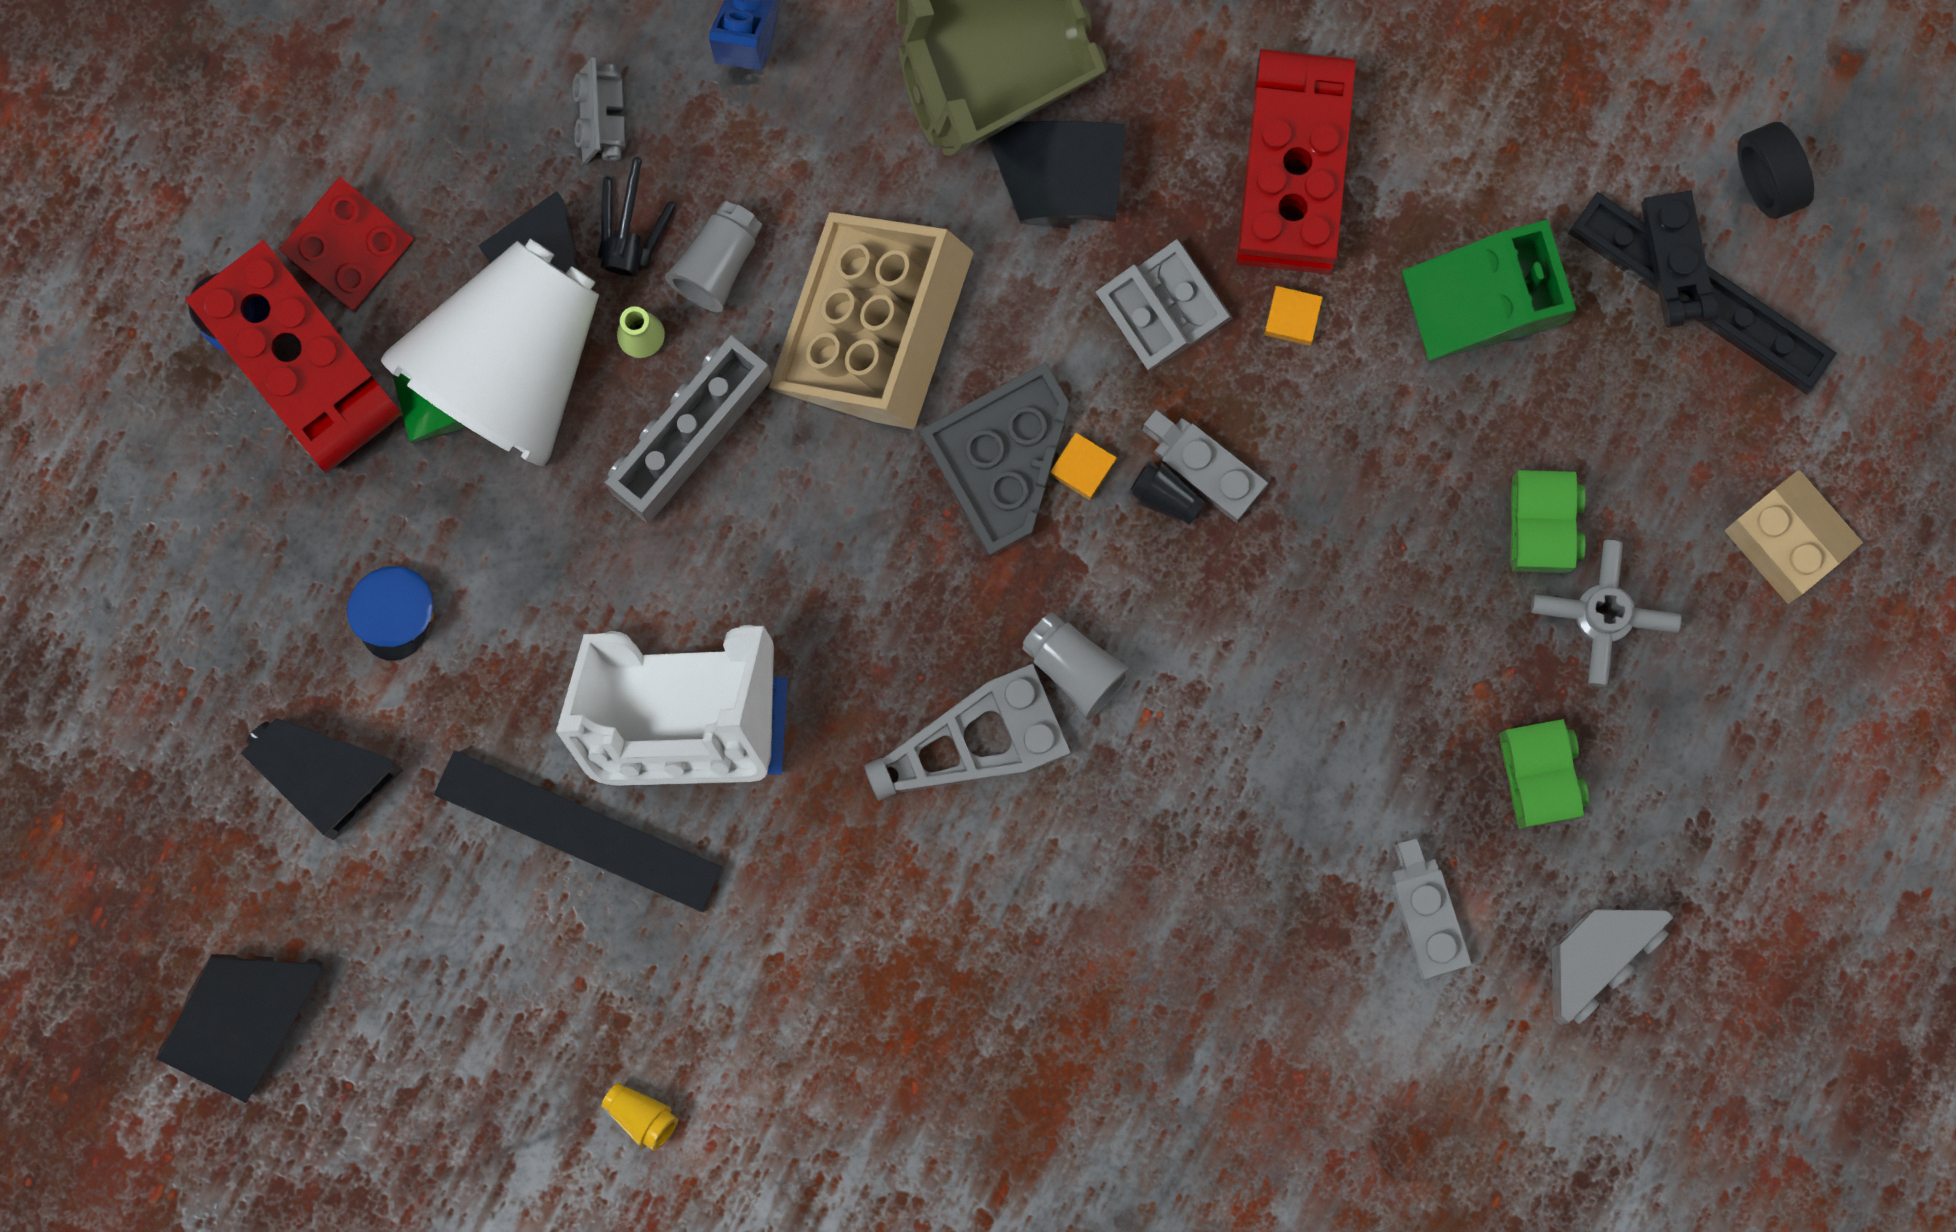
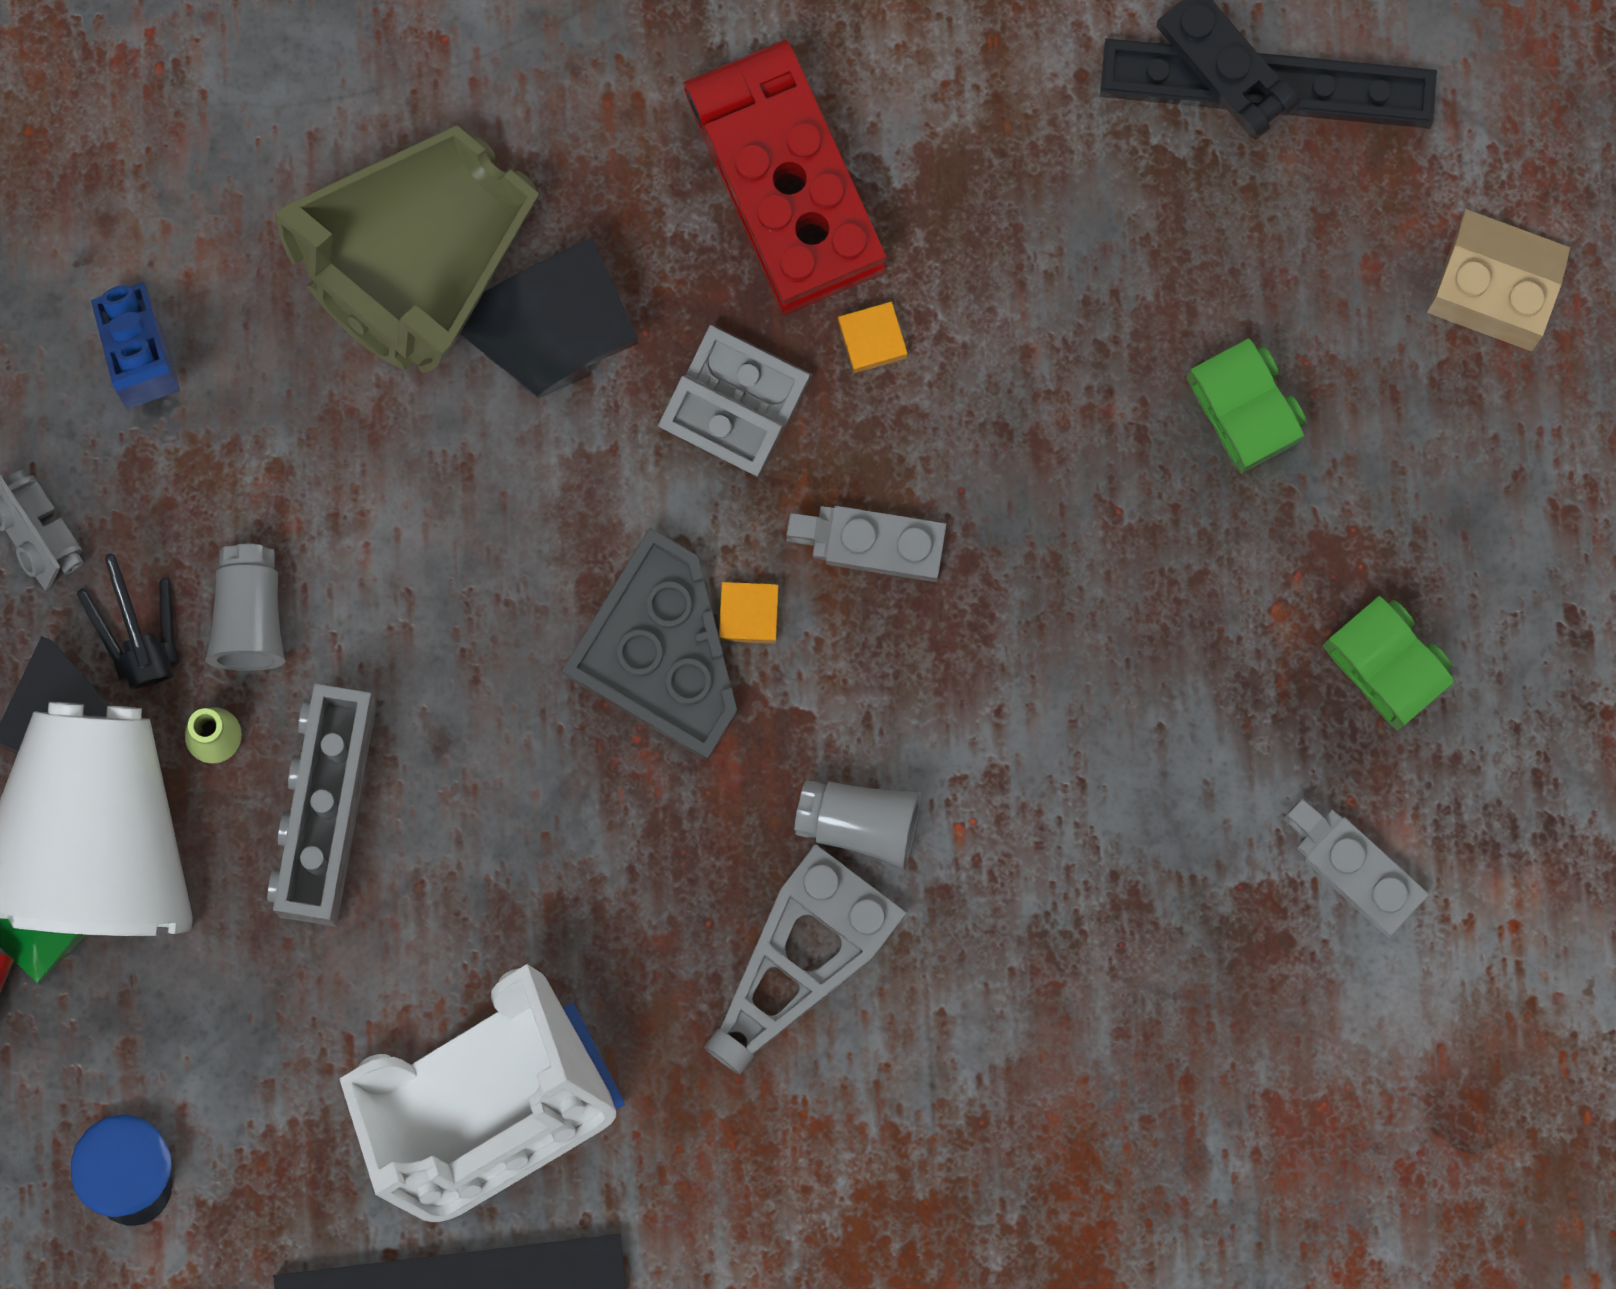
camera: 35 degrees left, 0 degrees up
tan slope [769,212,974,430] -> none
black cone [1129,461,1204,525] -> none
green slope [1401,219,1576,362] -> none
light grey bar [1531,540,1681,687] -> none
light grey slope [1552,910,1673,1025] -> none

